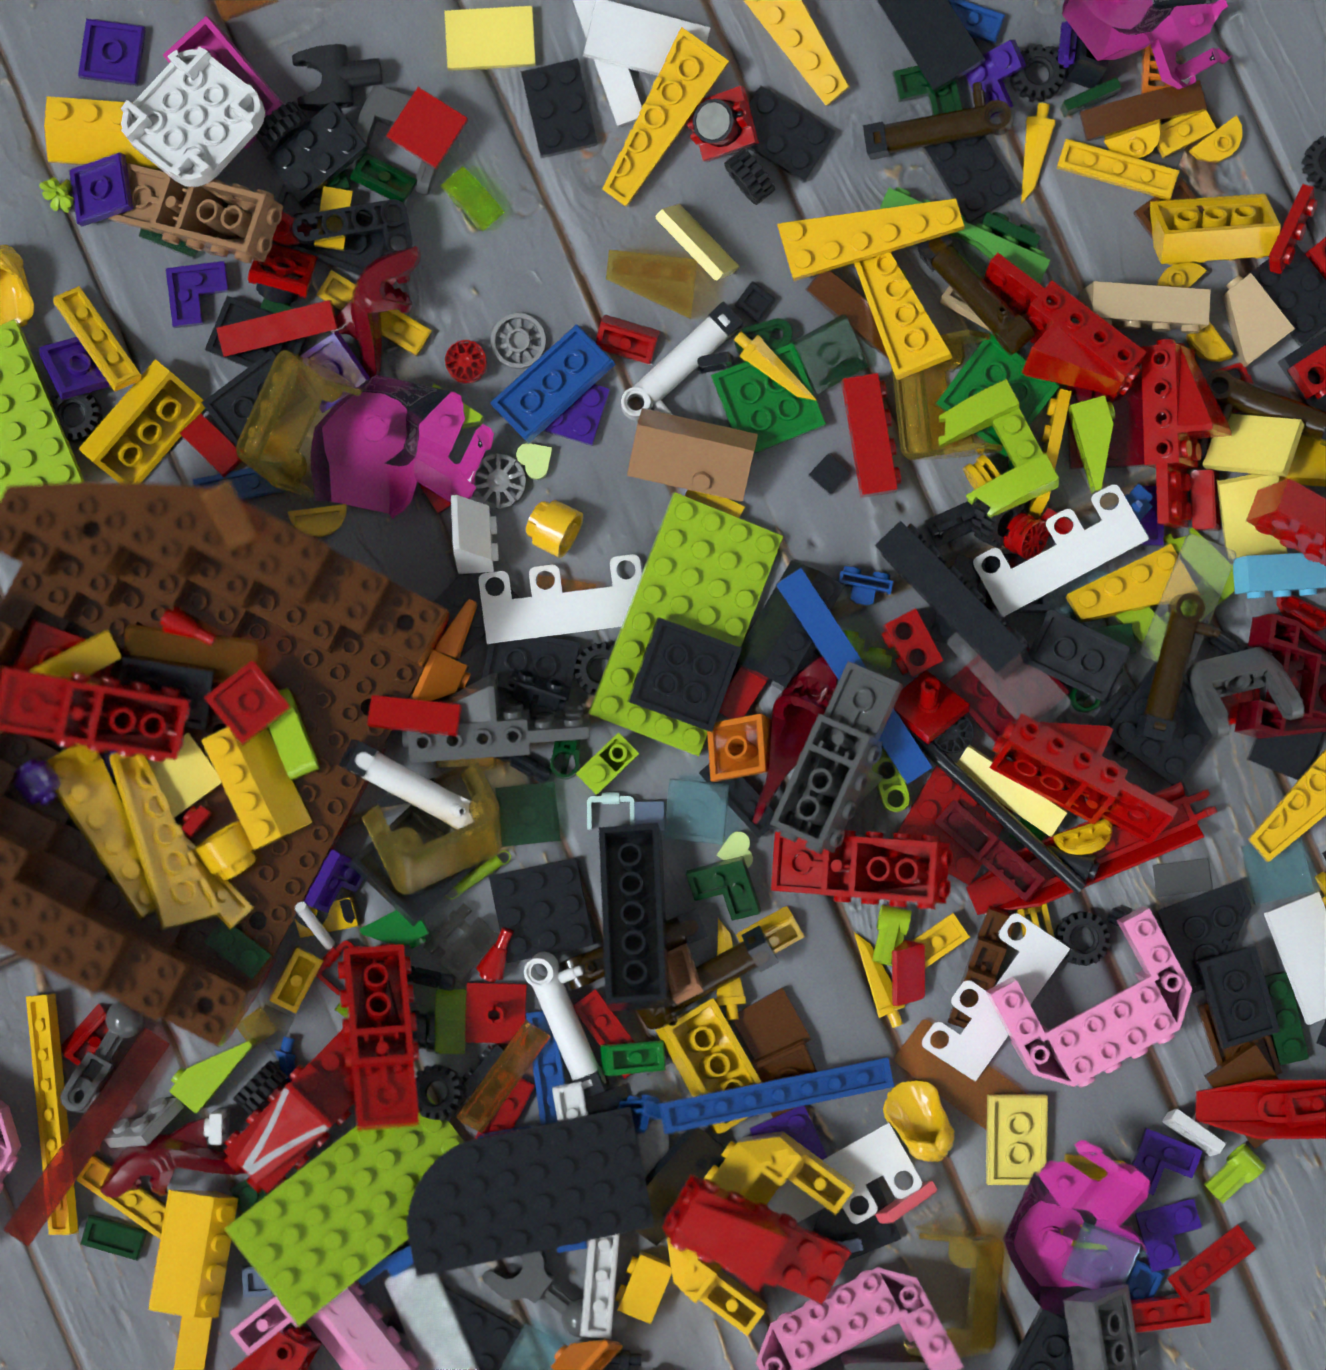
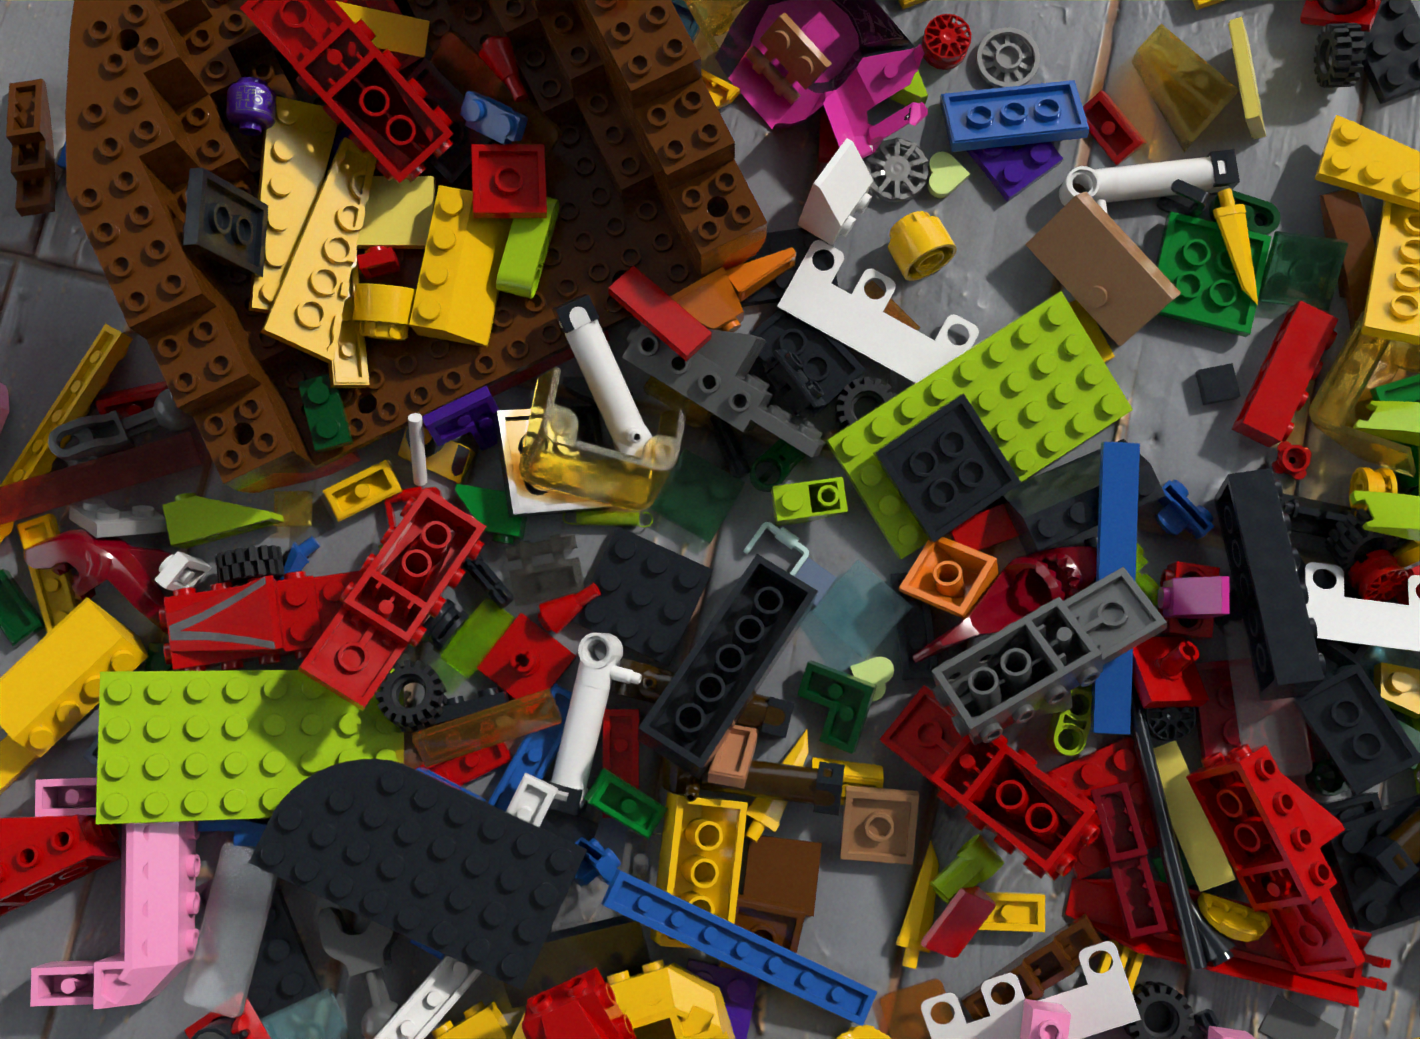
camera: 40 degrees right, 5 degrees down
black tile [734,281,776,323] -> none
none -> black plate [183,168,269,278]
none -> blue piece [460,91,528,145]
none -> medium nougat plate [745,13,832,105]
none -> medium nougat plate [840,786,919,865]
none -> dark pink slope [1158,576,1229,619]
none -> red plate [1272,441,1312,480]

